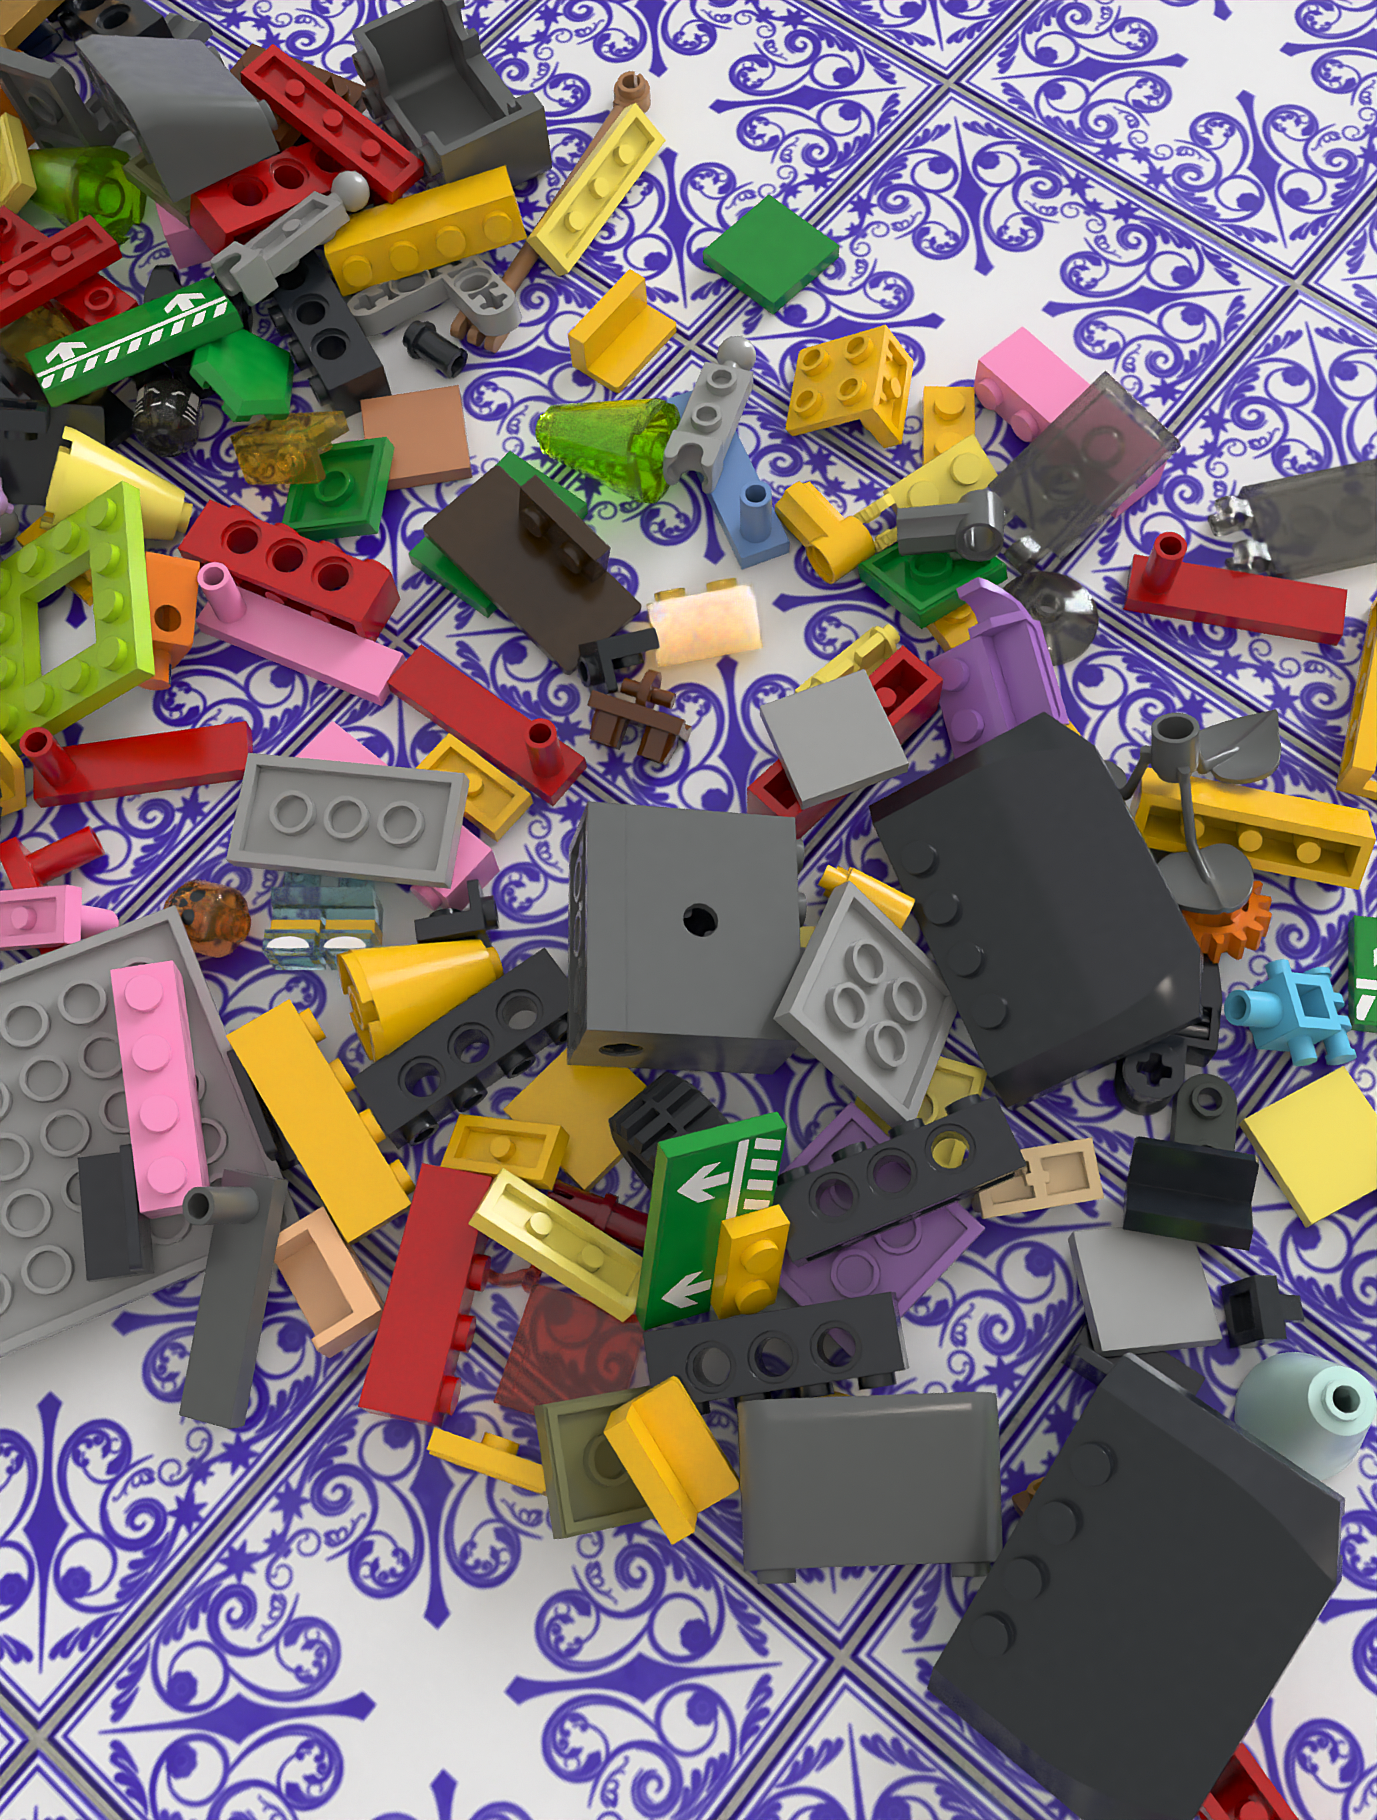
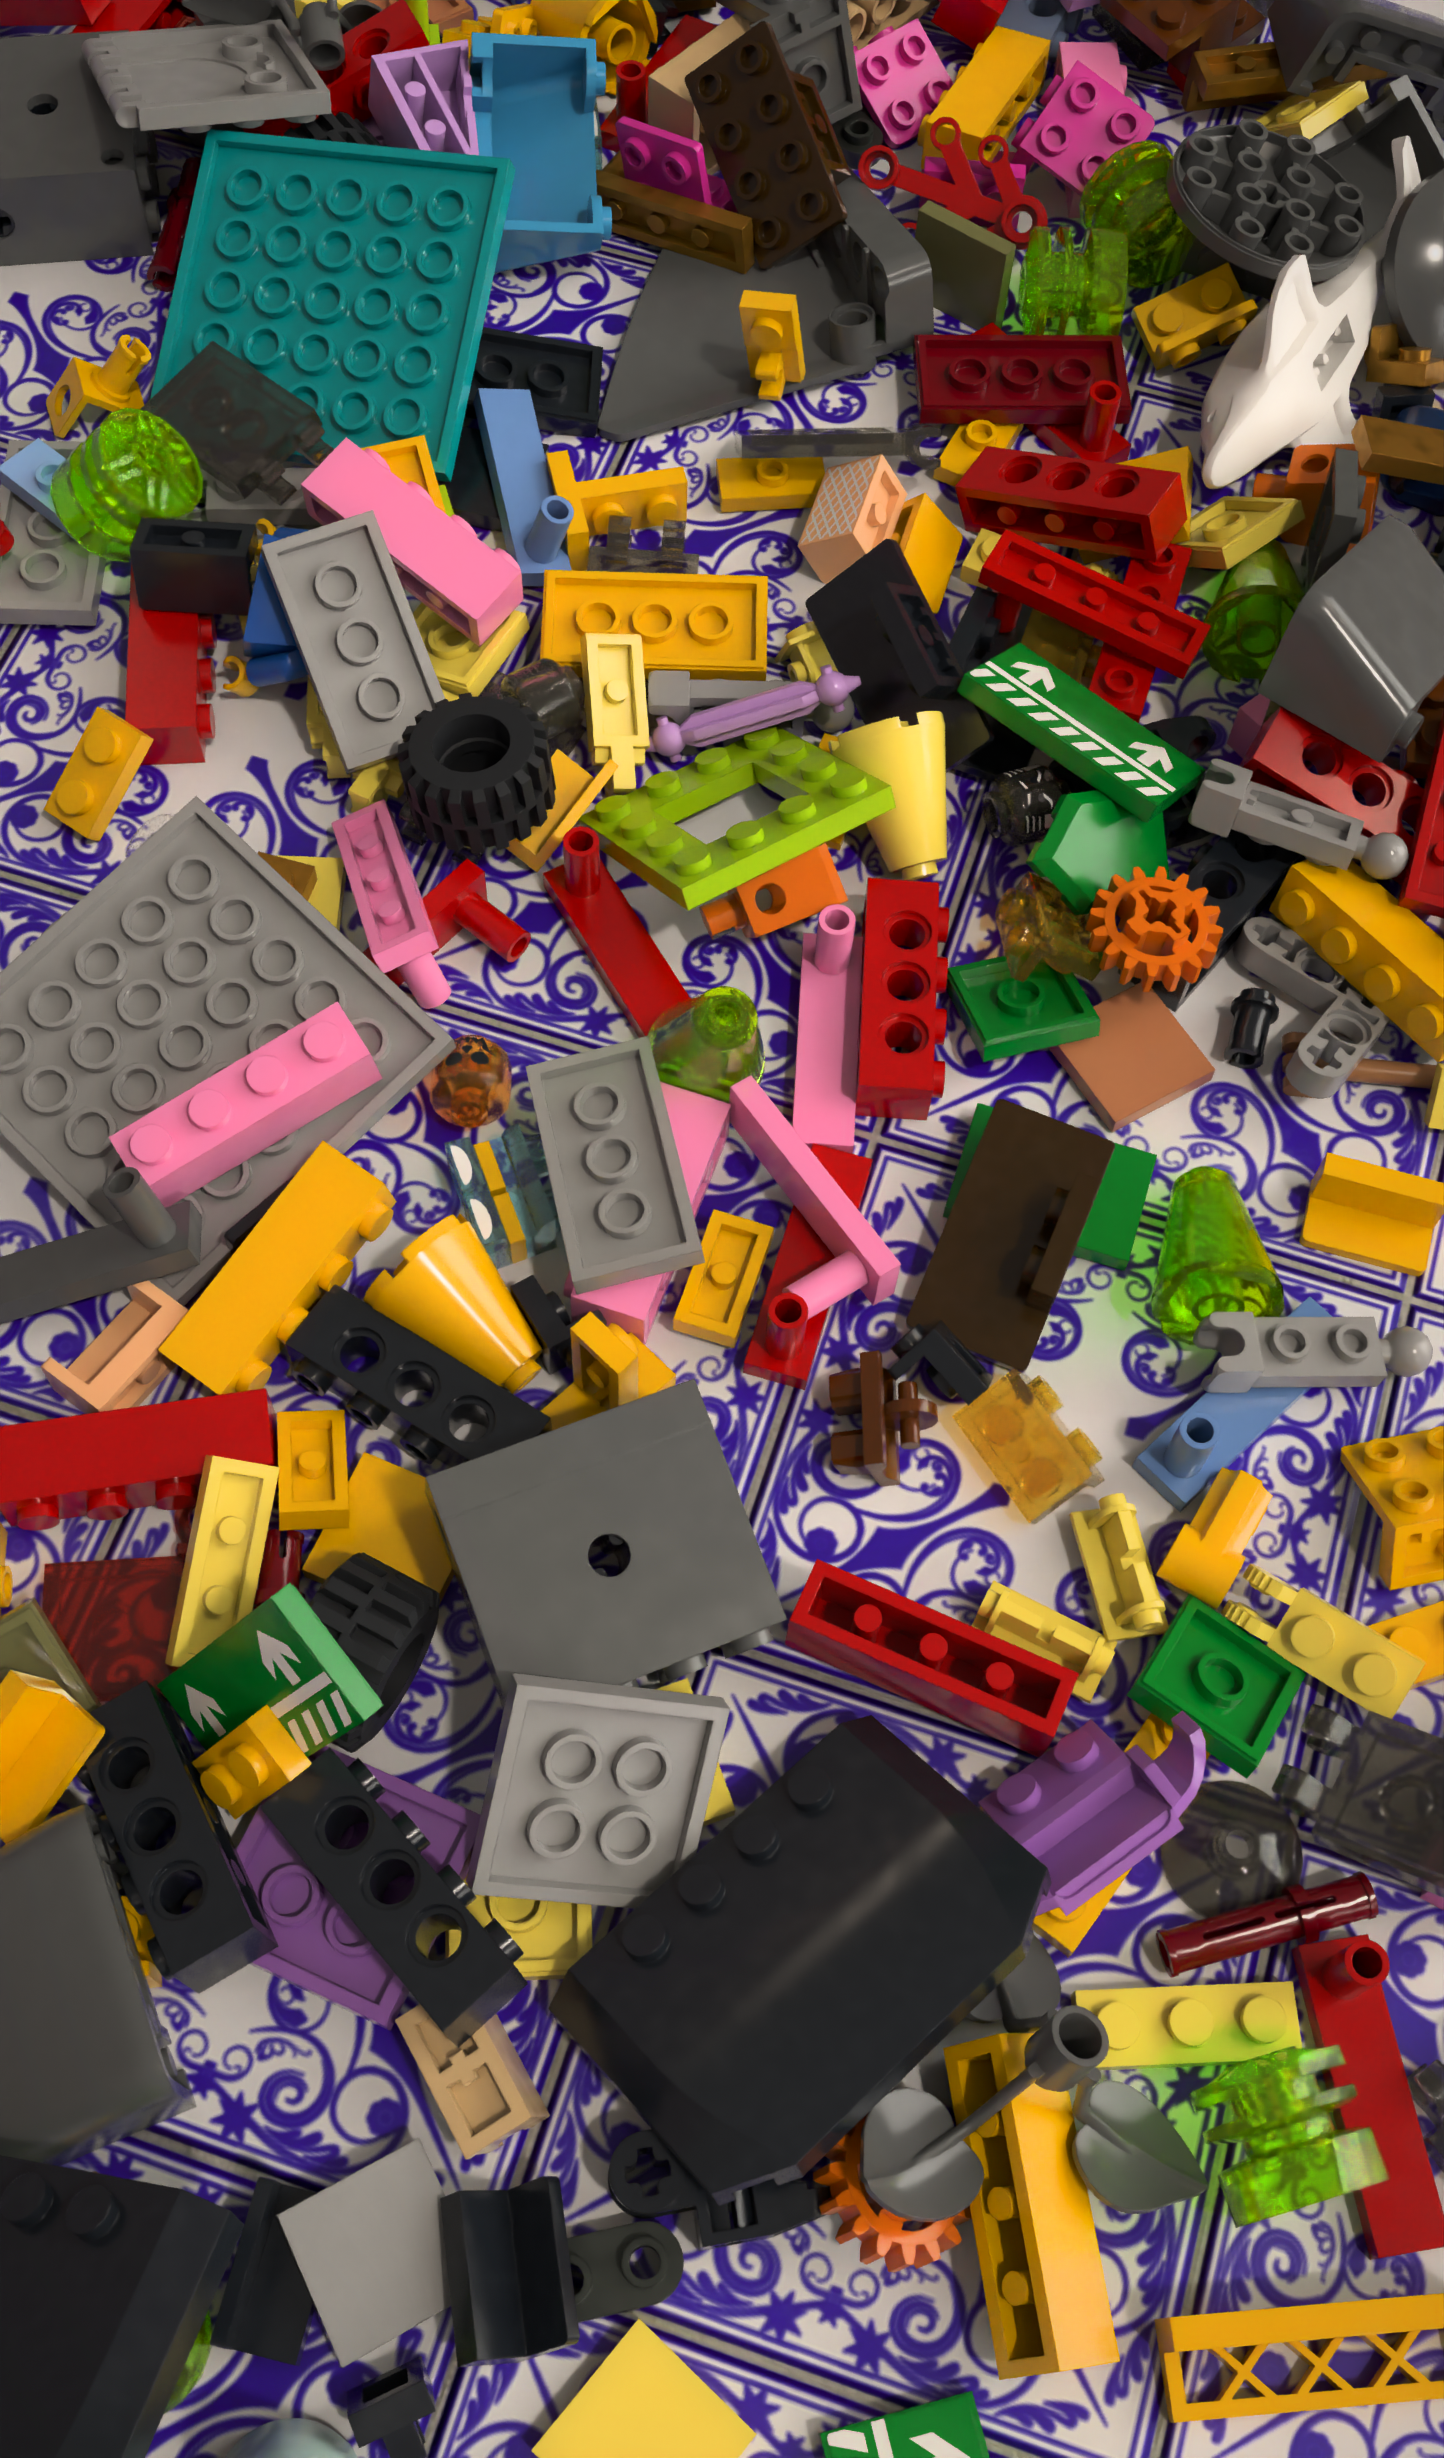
camera: 60 degrees right, 5 degrees down
black panel [78,1144,154,1282] -> none
light grey tile [760,669,909,810] -> none
yellow plant [818,865,915,930] -> none
dark grey piece [896,489,1004,562] -> none
medium azure piece [1224,959,1357,1066] -> none
none -> yellow bracket [541,1311,676,1430]
none -> clear neon green cone [647,986,765,1103]
none -> bright pink piece [729,1075,901,1320]
none -> light yellow hinge [1069,1493,1168,1643]
none -> light yellow plate [1070,1981,1304,2071]
none -> orange gear [1085,866,1223,992]
none -> dark red pin [1155,1871,1379,1978]
none -> clear neon green wheel [1188,2045,1391,2228]

